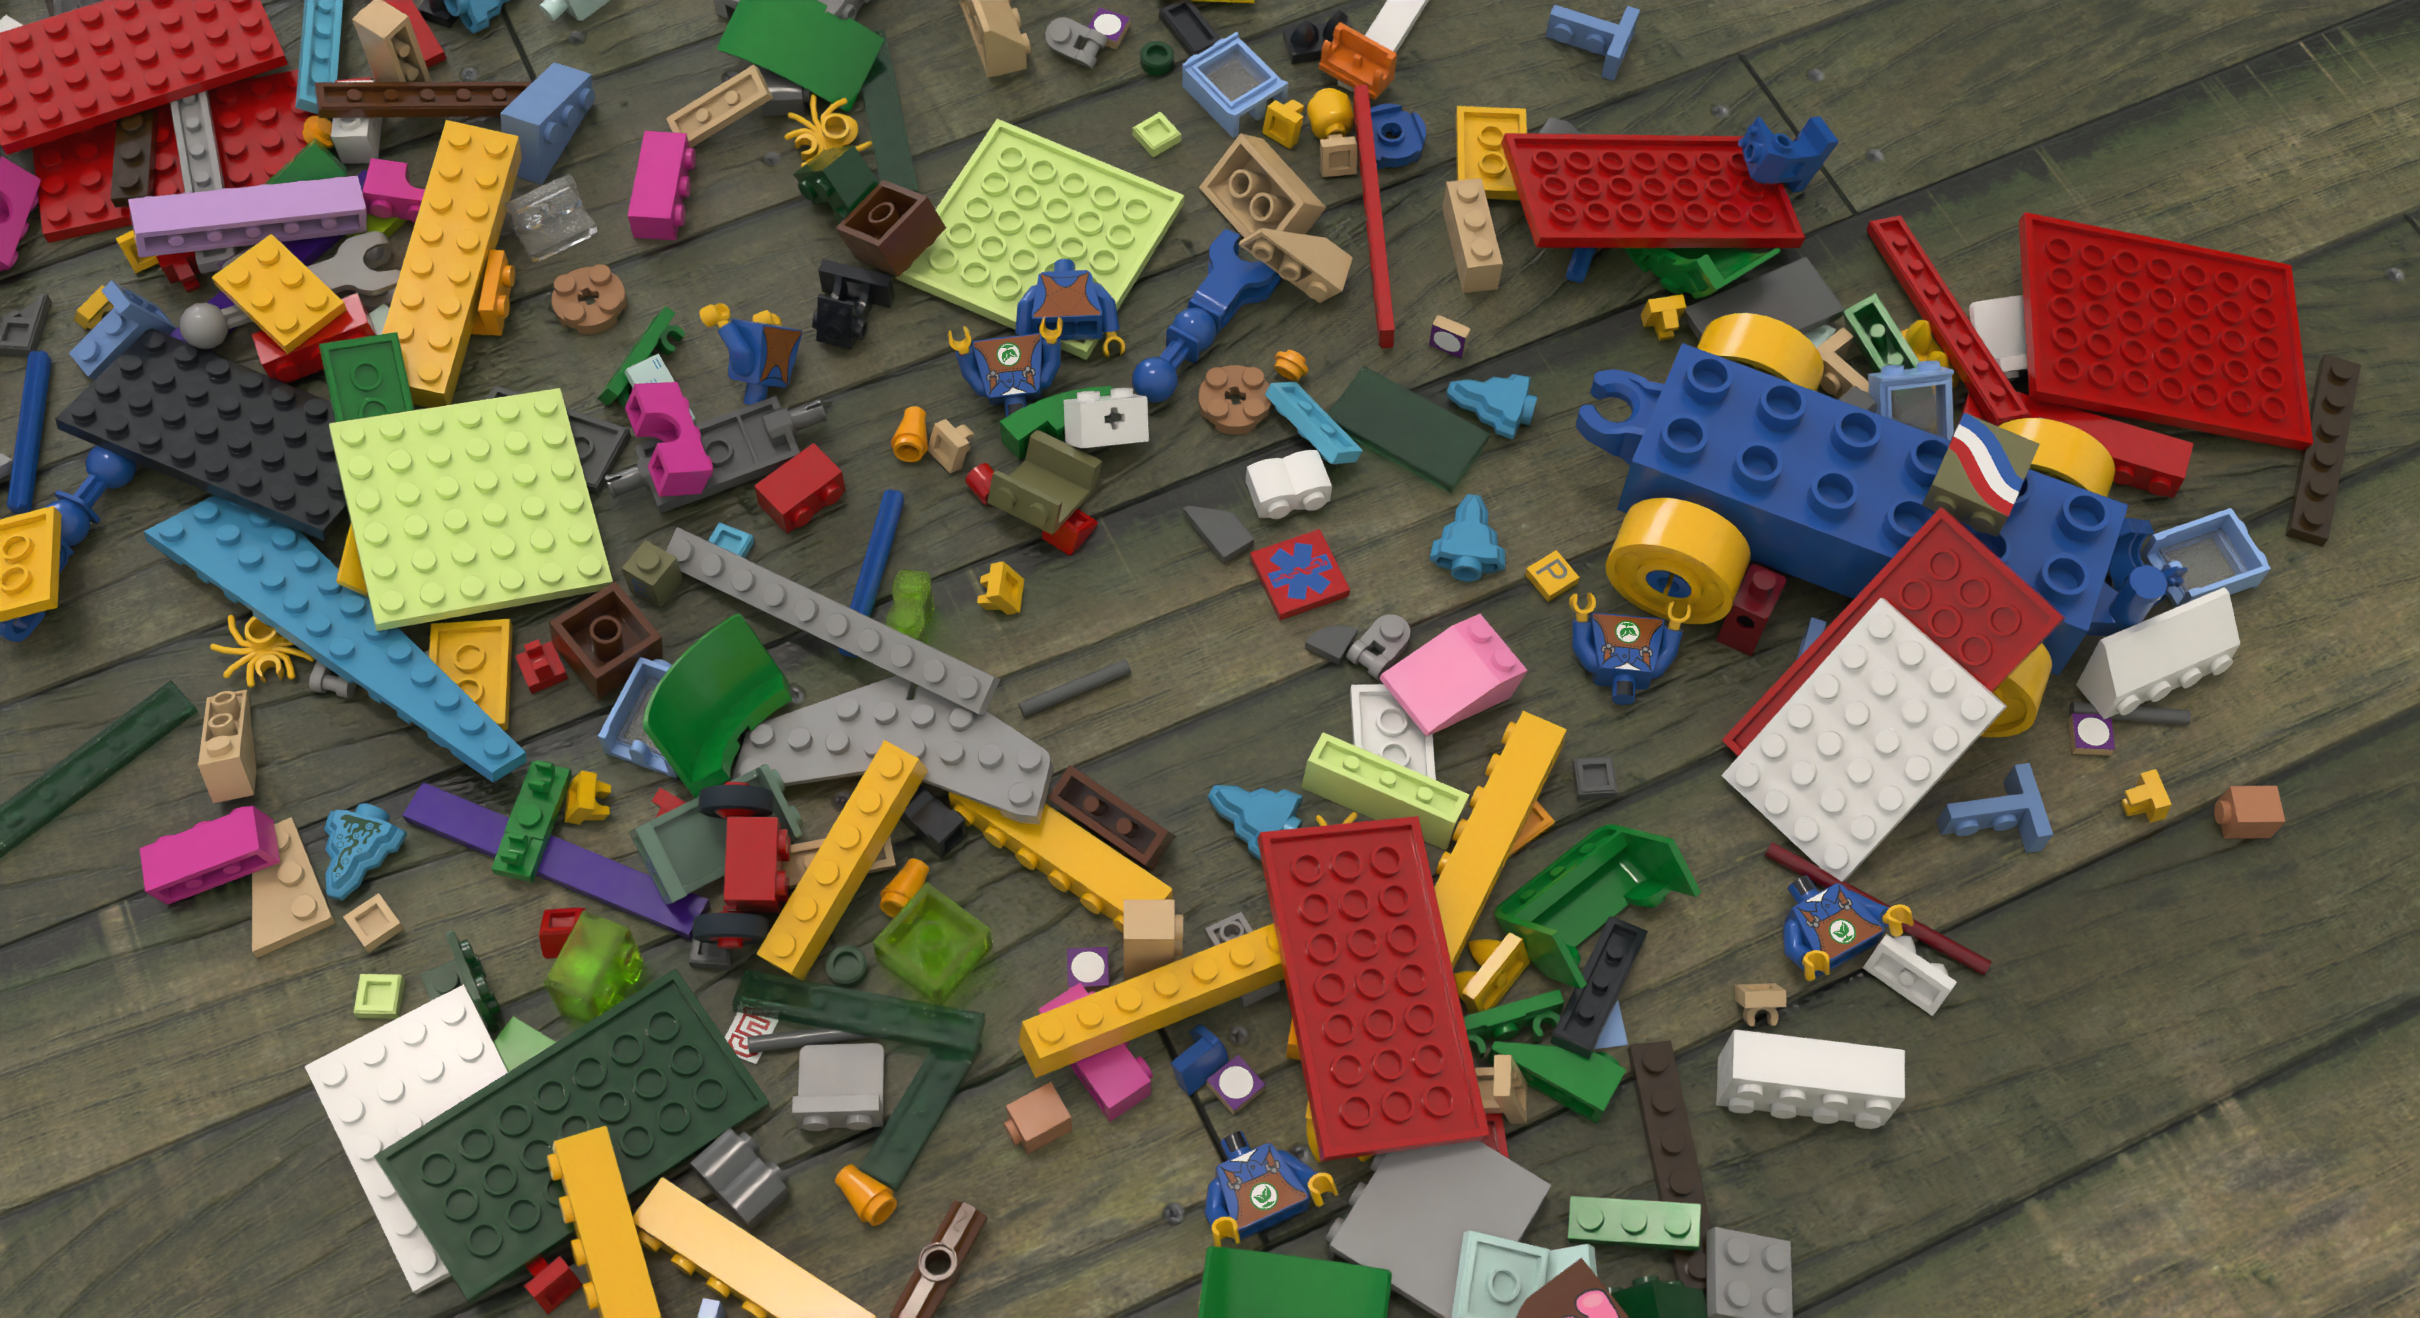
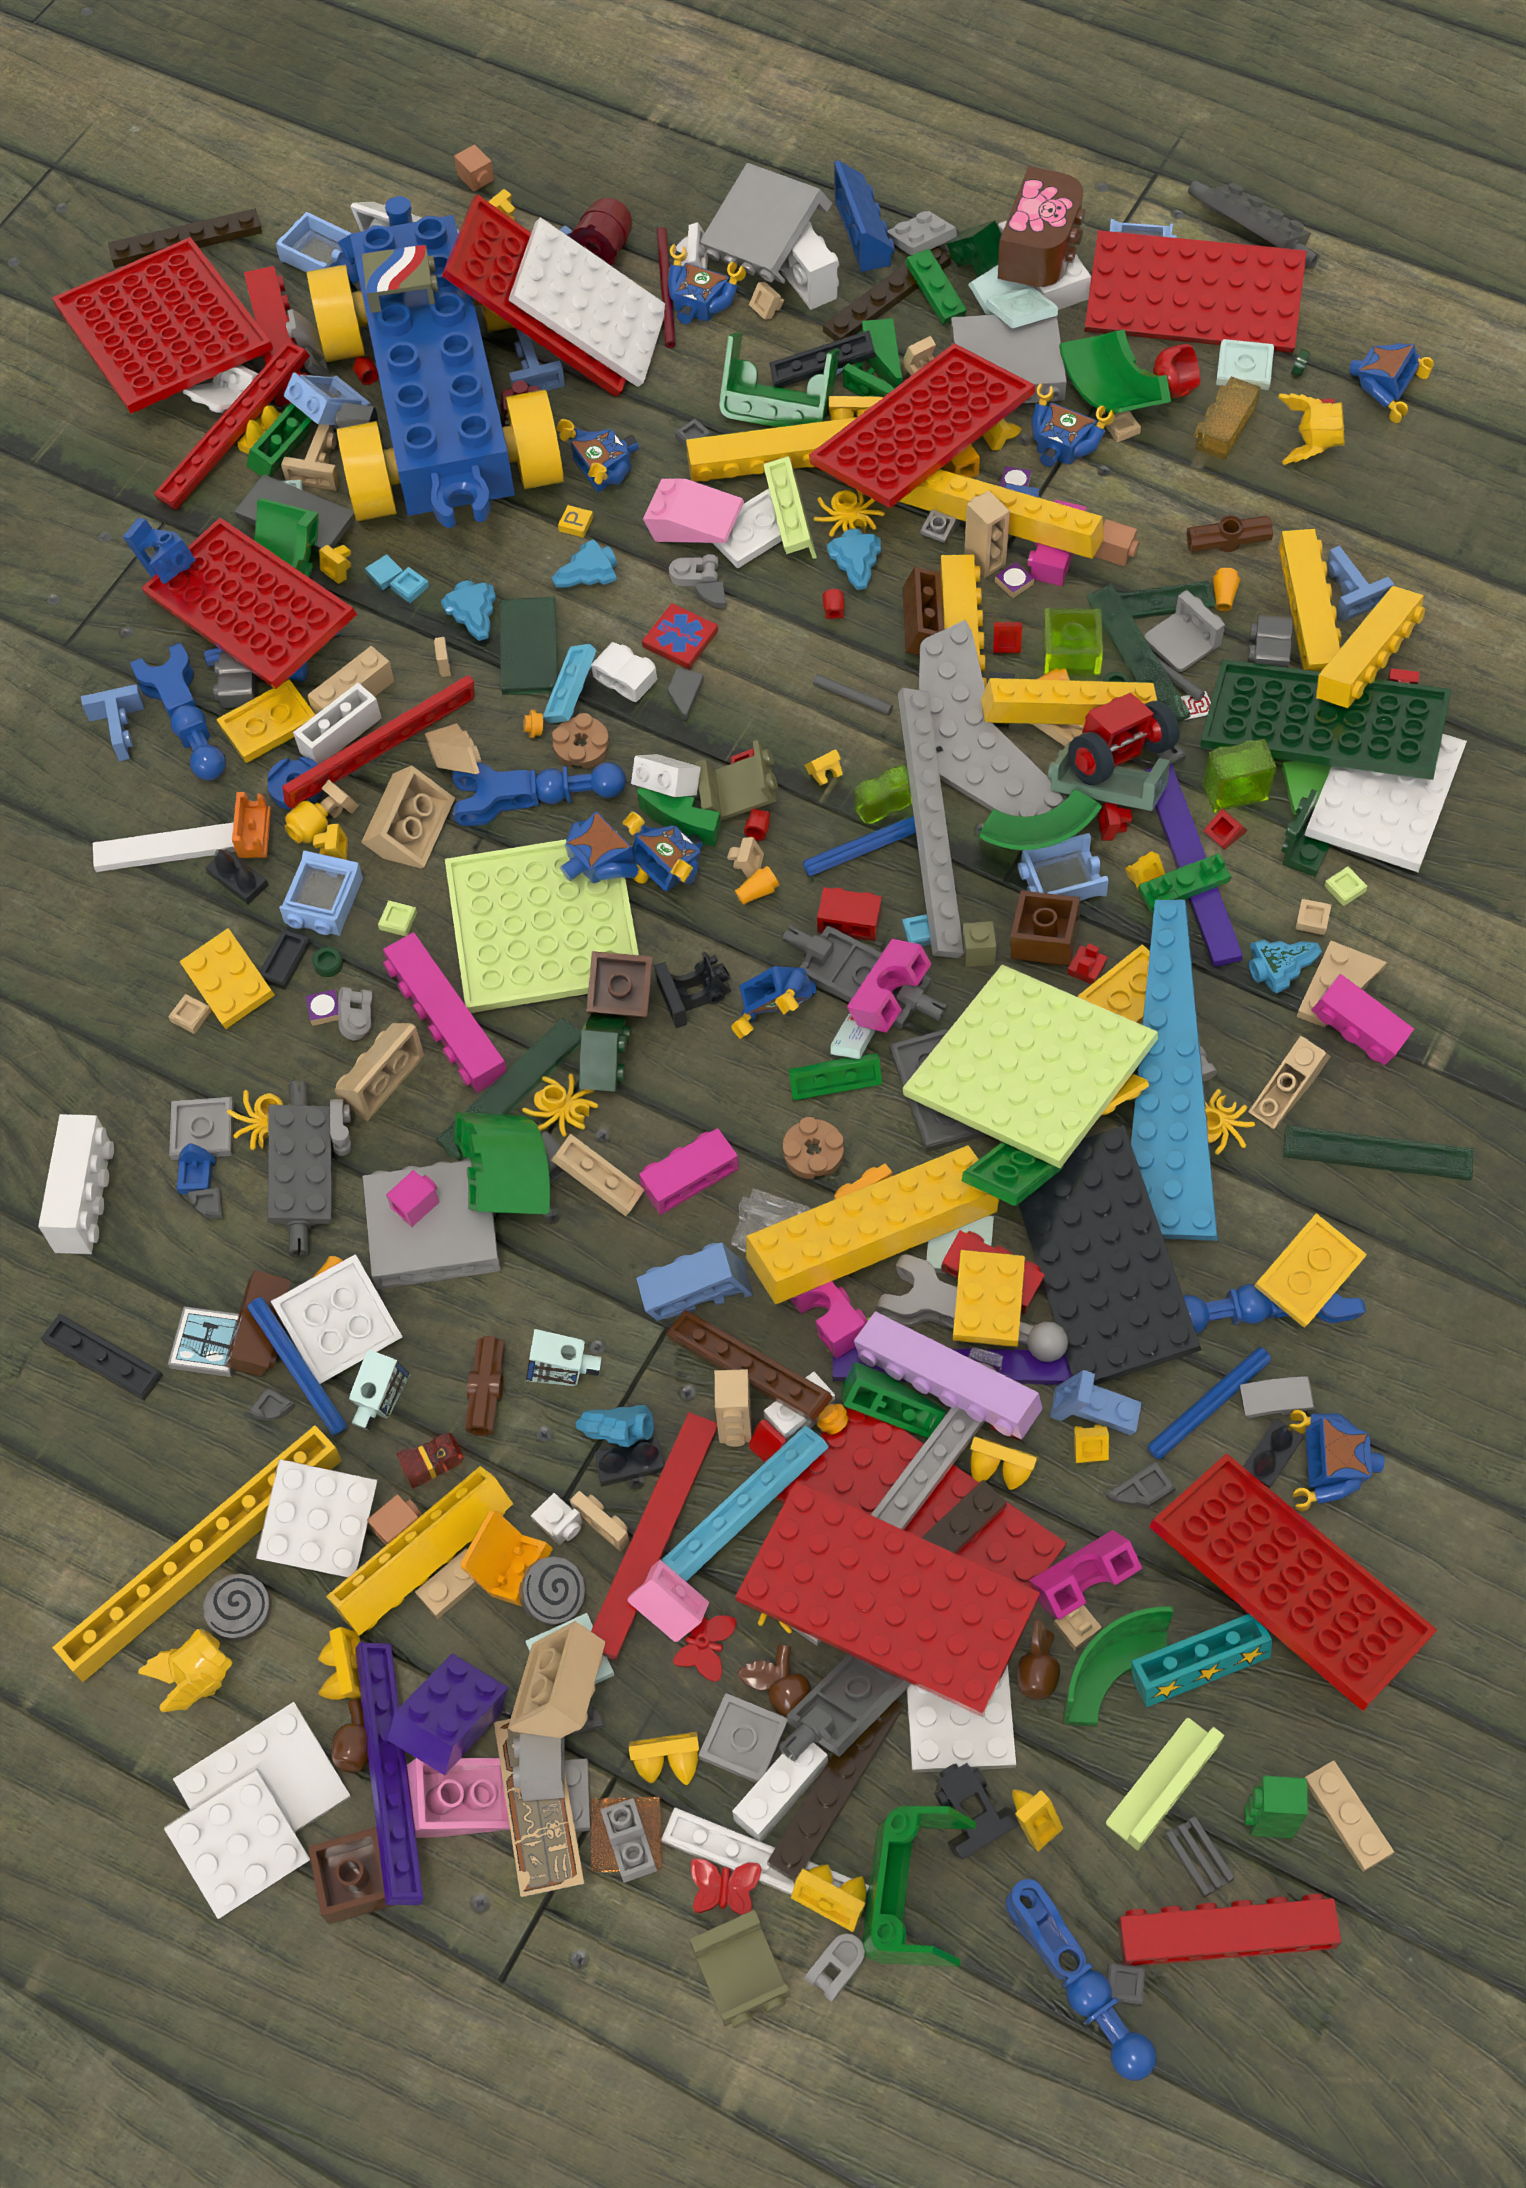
camera: 120 degrees left, 0 degrees up
none -> blue piece [130,643,226,781]
none -> white brick [293,683,381,764]
none -> medium azure tile [365,554,403,591]
none -> dark pink brick [383,932,508,1093]
none -> medium azure tile [389,567,429,603]
none -> dark red piece [569,197,633,266]
none -> light grey panel [700,163,832,284]
none -> red hose [822,589,845,619]
none -> blue slope [834,161,894,272]
none -> red tile [993,622,1022,653]

